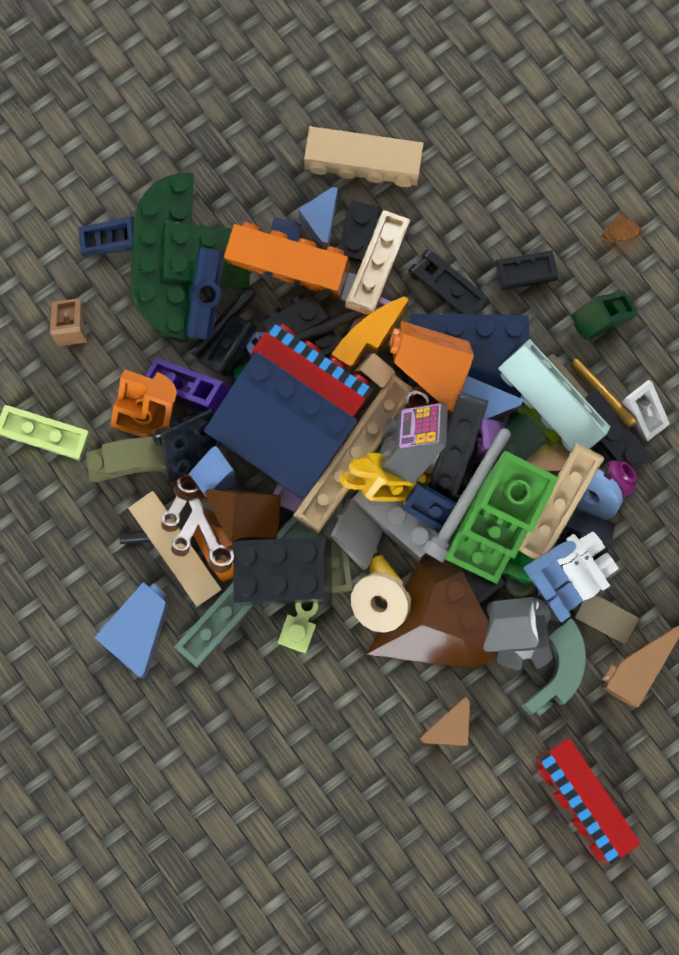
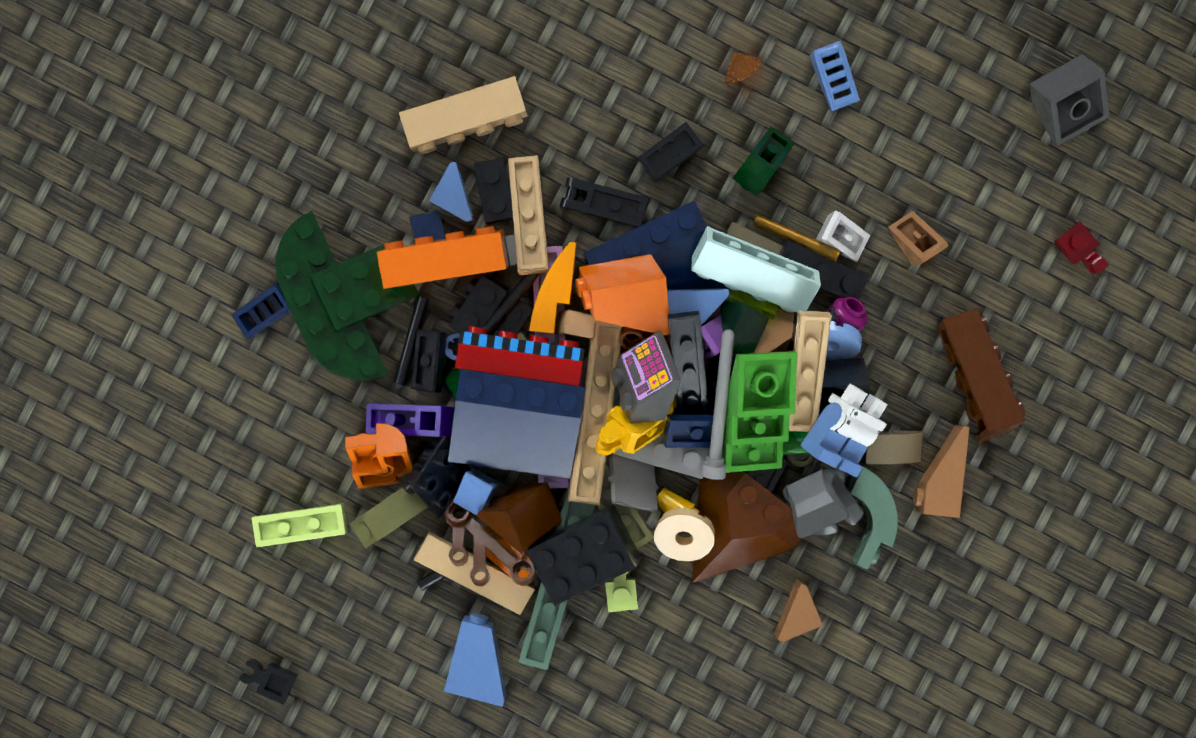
camera: 25 degrees left, 10 degrees up
medium nougat slope [50,298,87,346] -> none
dark blue piece [186,247,225,339] -> none
red brick [535,738,641,865] -> none

